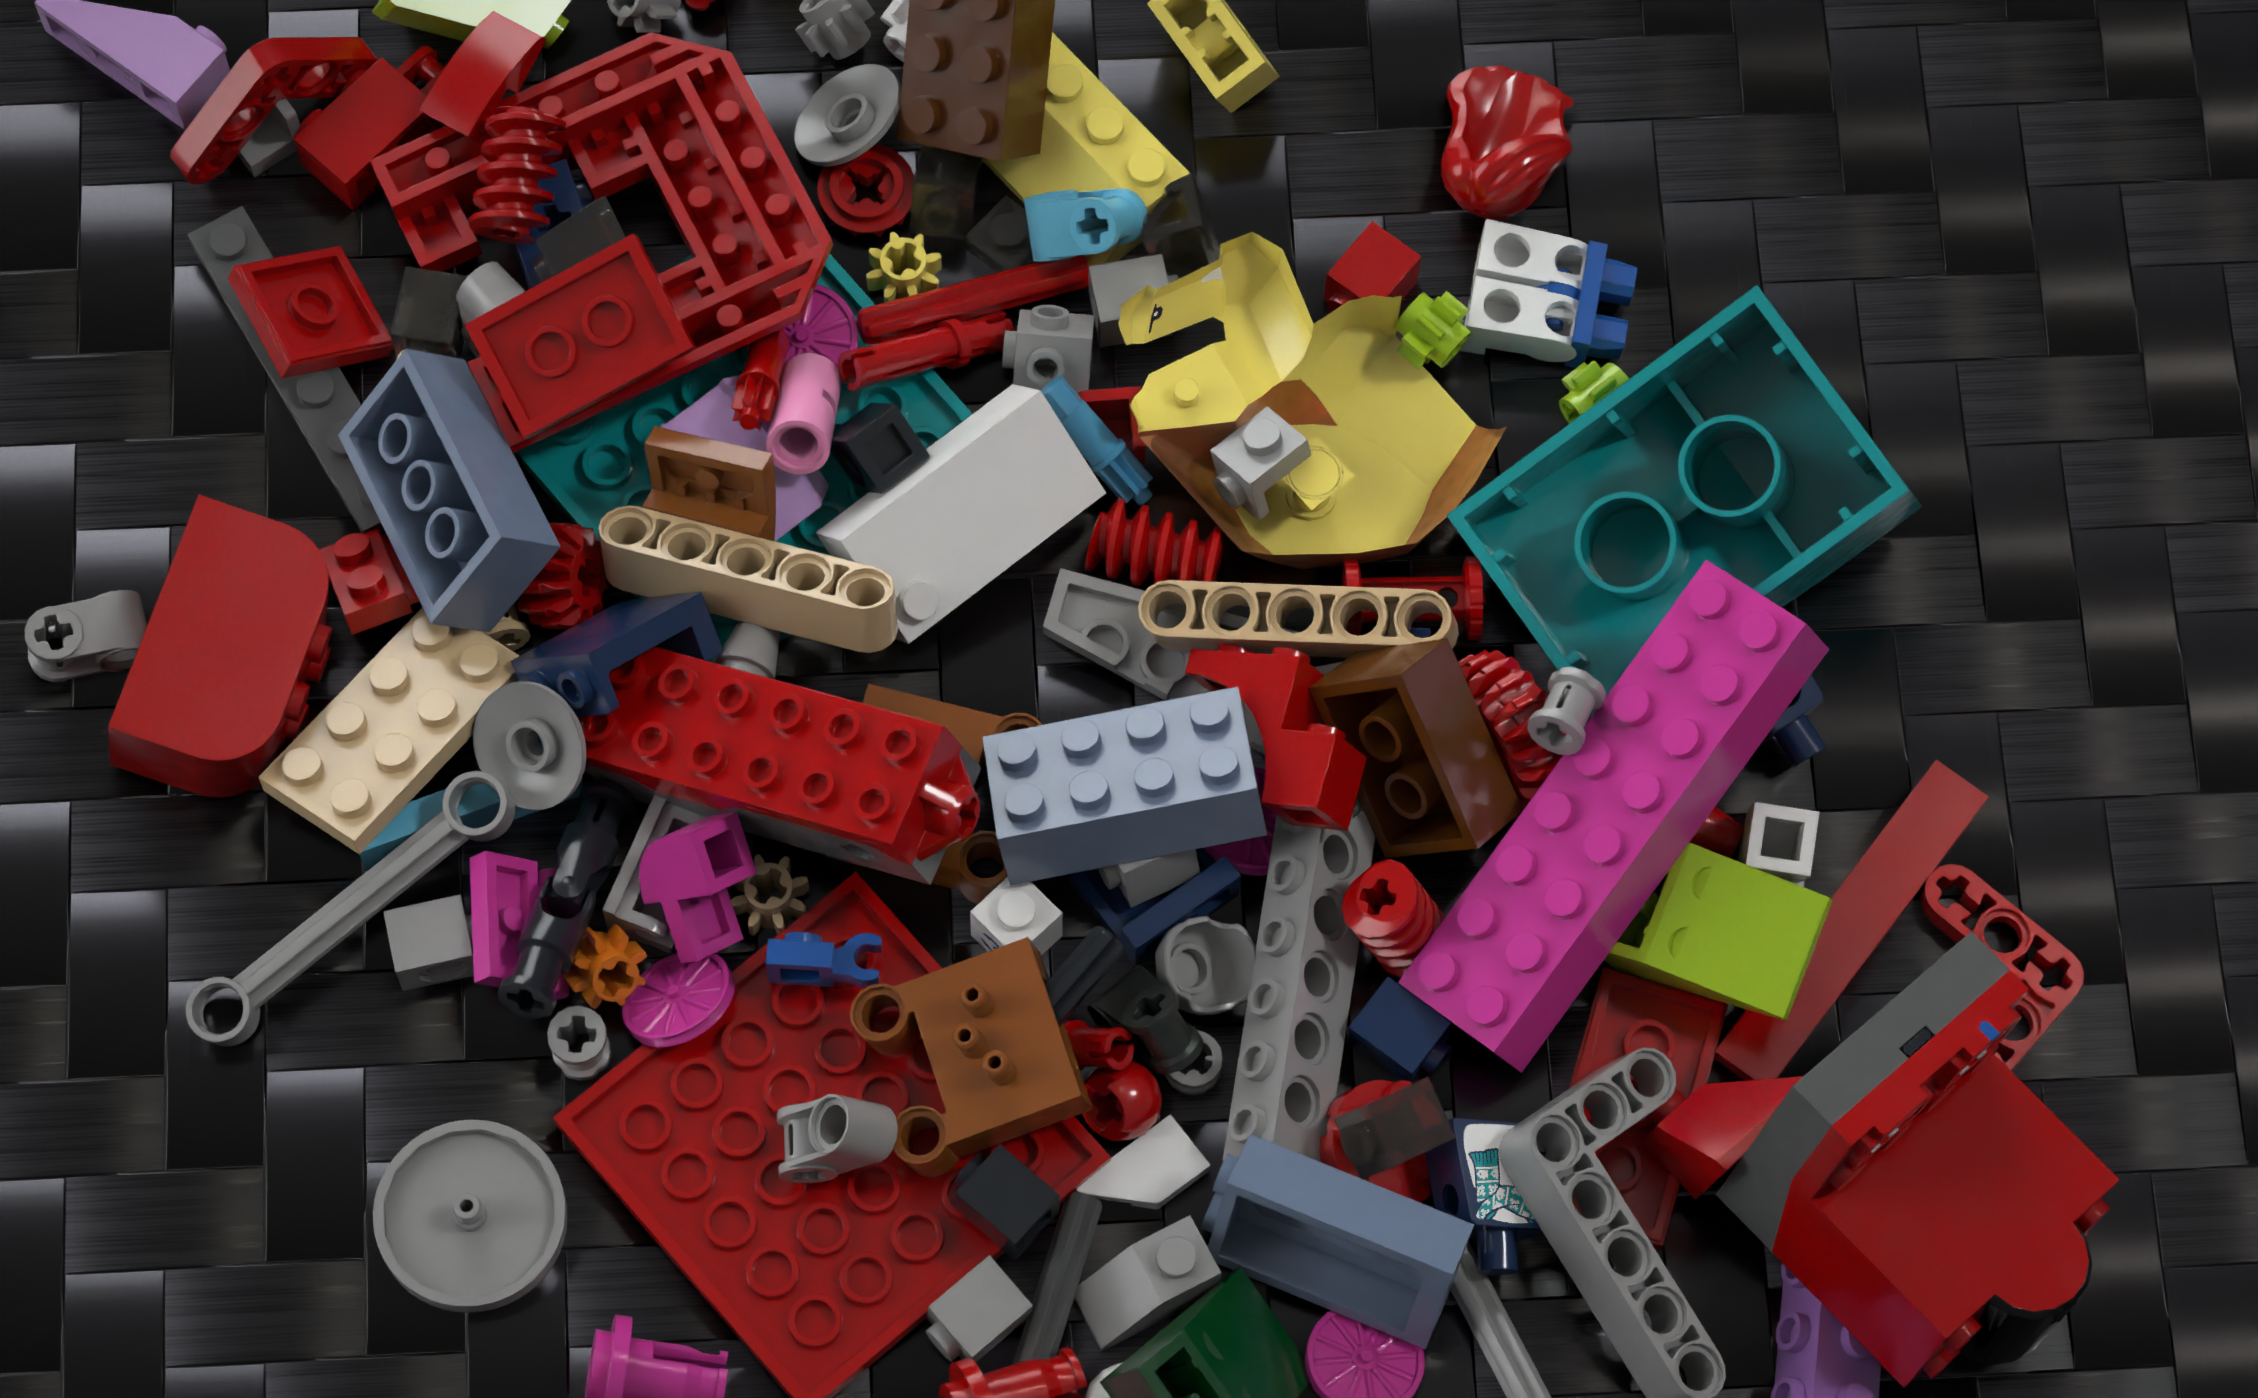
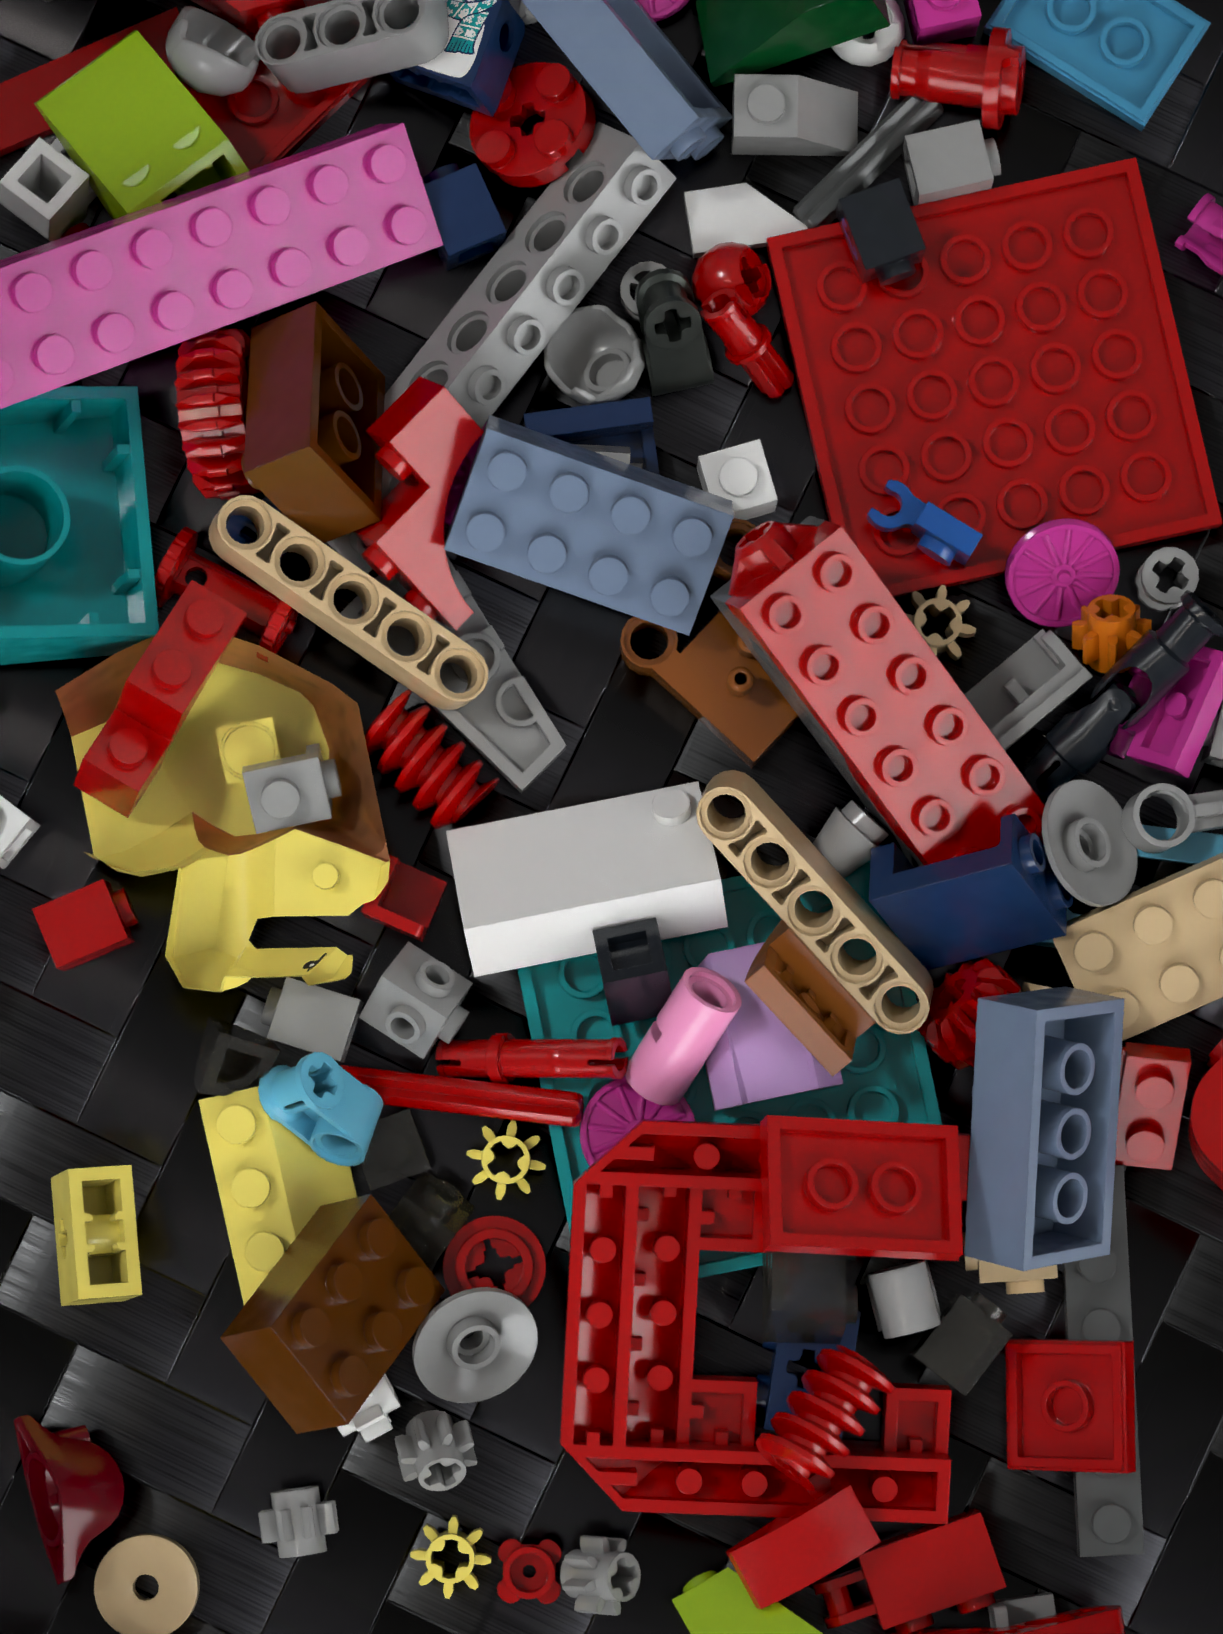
camera: 150 degrees left, 15 degrees up
dark pink brick [639,812,757,963] -> none
red piece [731,328,790,431] -> none
light grey piece [777,1094,898,1183] -> none
dark orange piece [850,926,1125,1177] -> none
dark azure piece [1041,375,1153,506] -> none
clear smoke brick [1334,1077,1455,1179] -> none
red piece [1342,859,1446,978] -> none
lime gear [1394,291,1472,369] -> none
light grey bush [1527,667,1606,755] -> none
none -> red arch [73,580,247,818]
none -> light grey hair [165,6,260,97]

